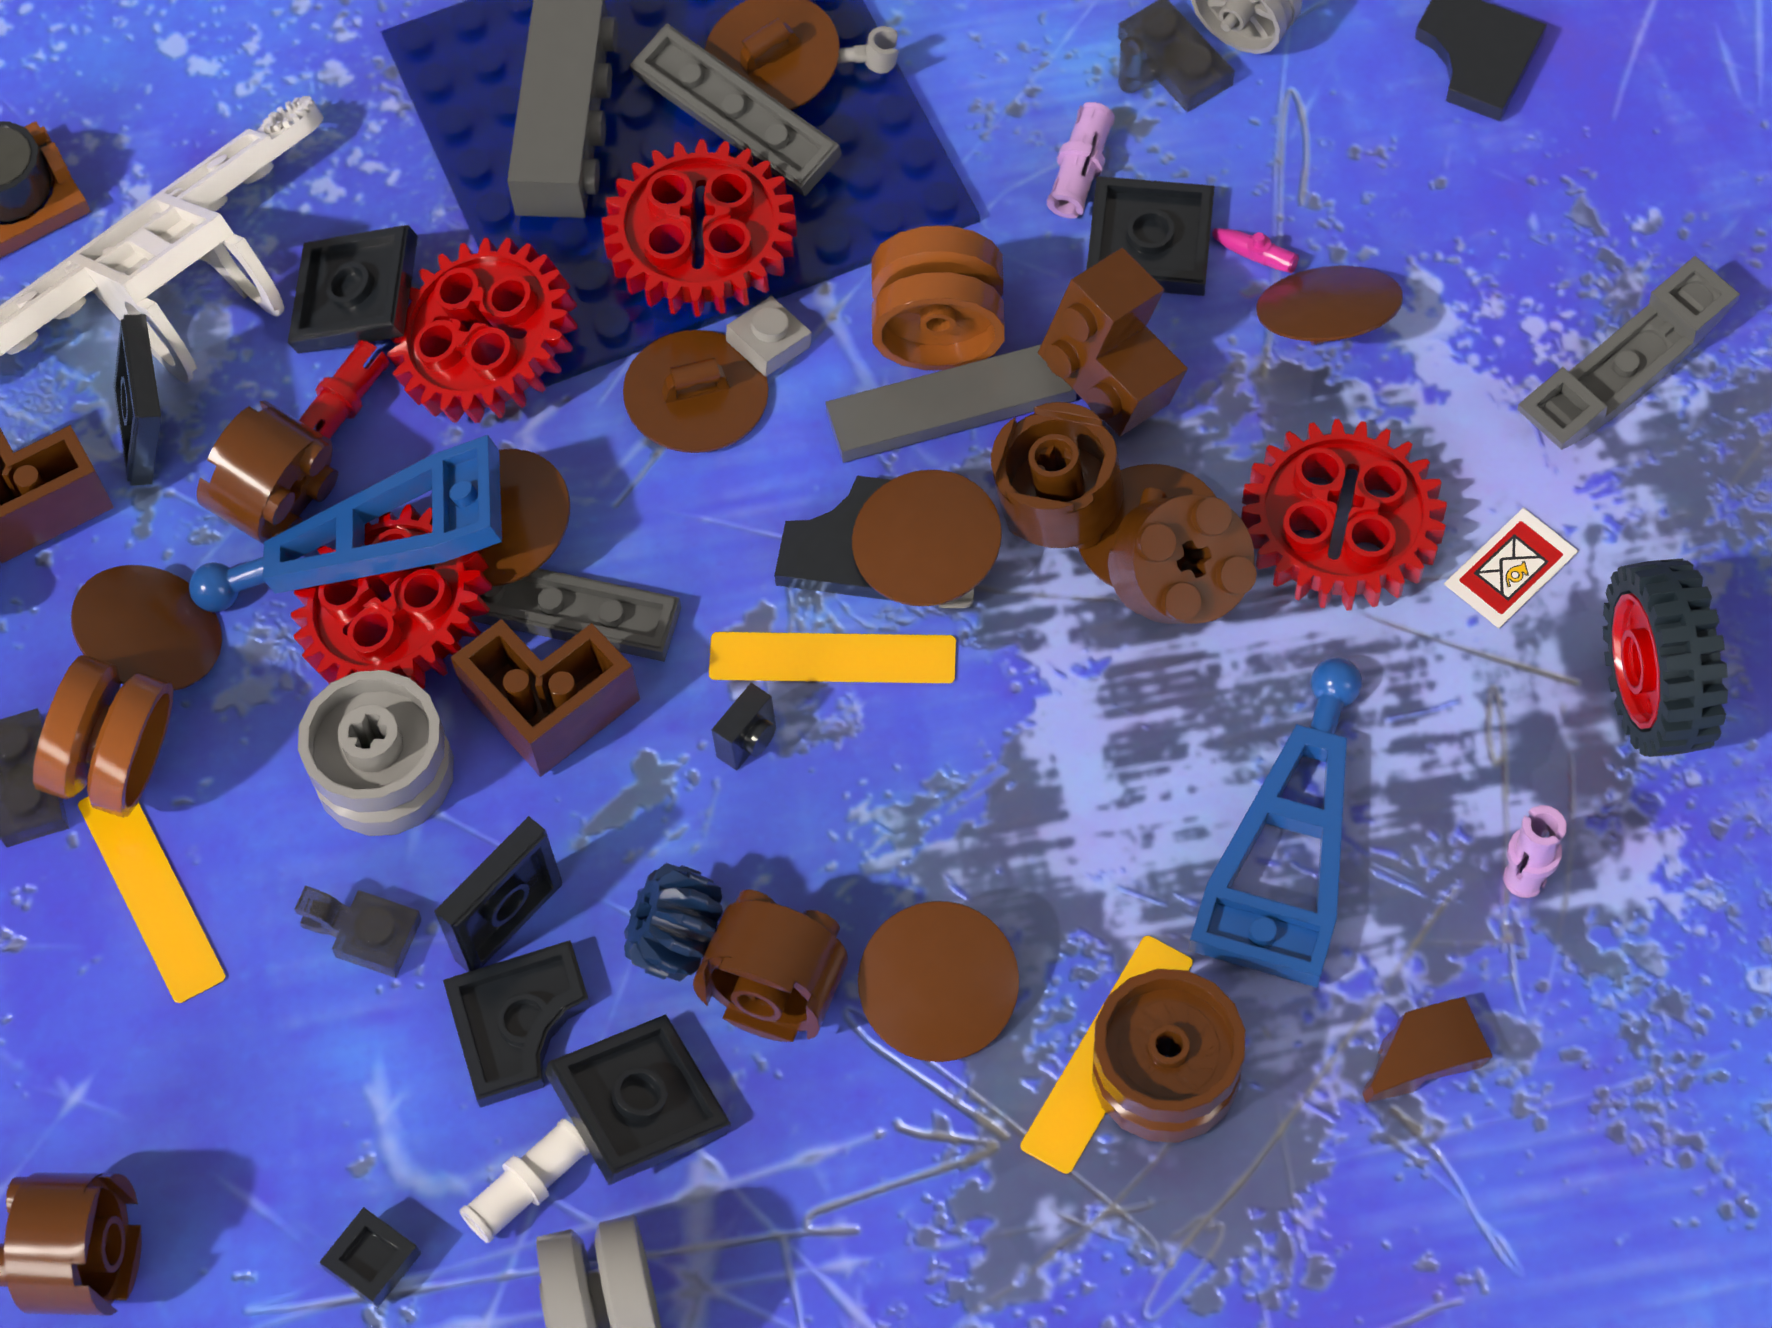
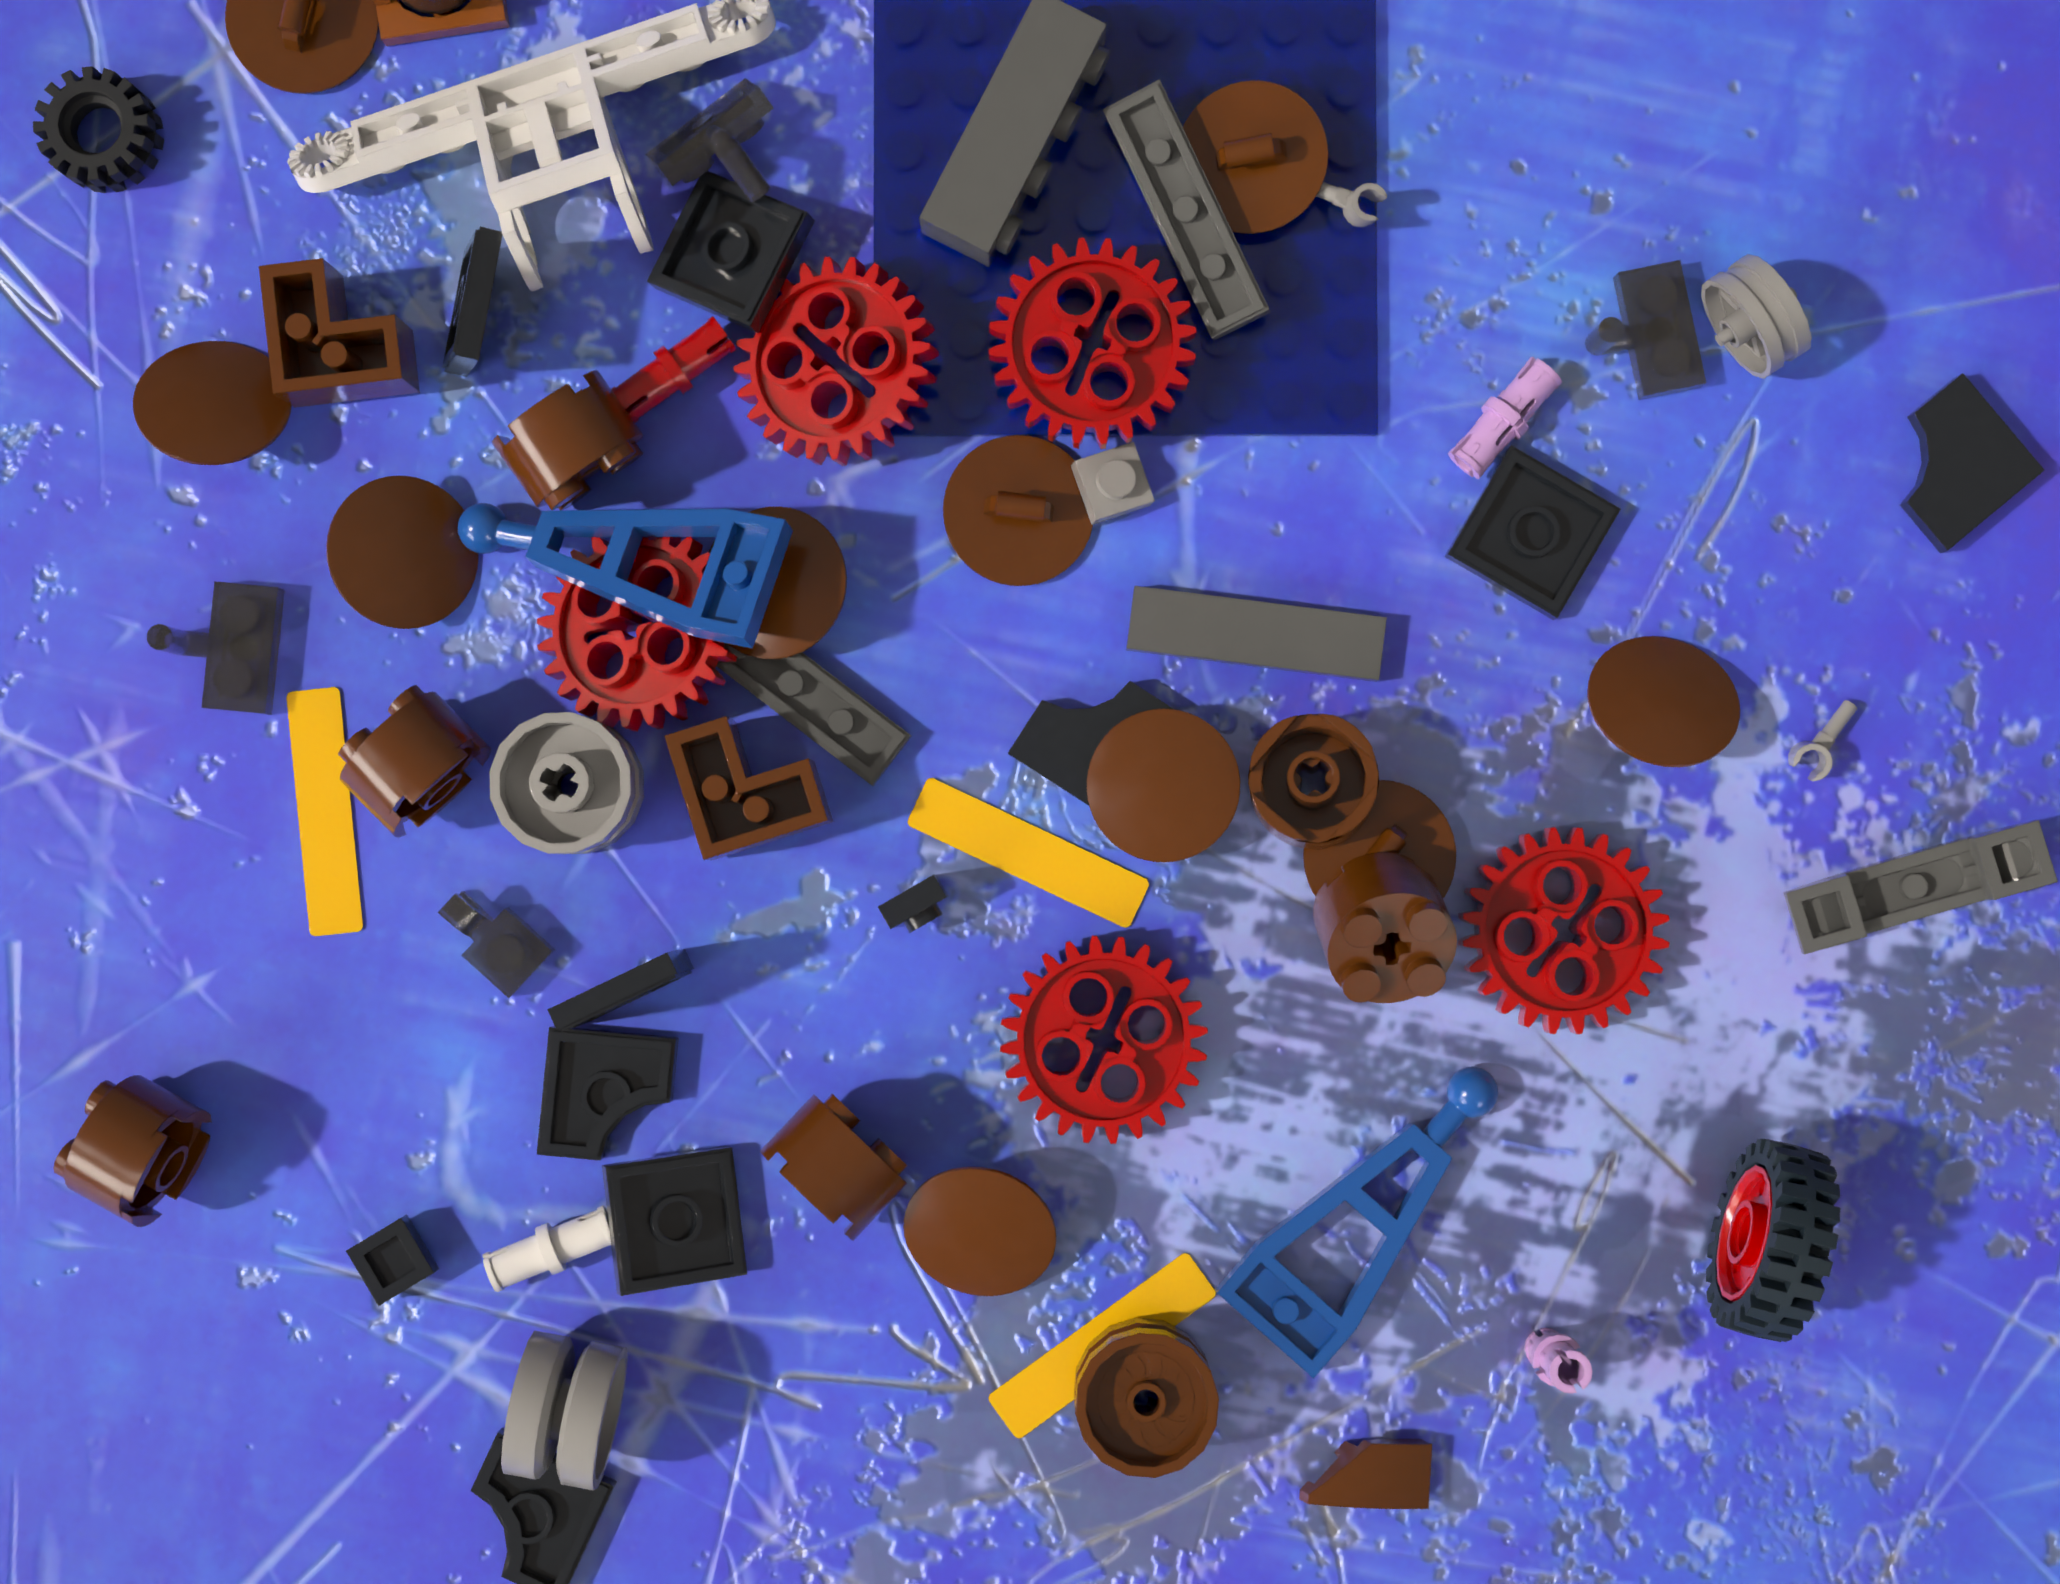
camera: 20 degrees right, 25 degrees up
dark orange wheel [33,655,174,818] -> none
dark blue gear [624,863,723,982] -> none
dark orange wheel [872,226,1005,371] -> none
reddish brown brick [1038,247,1188,437] -> none
dark pink helmet [1212,228,1299,274] -> none
sticker [1444,507,1579,629] -> none
none -> reddish brown brick [338,685,491,837]
none -> clear smoke plate [645,78,774,202]
none -> red gear [1000,935,1208,1144]
none -> light grey hand [1788,700,1857,781]

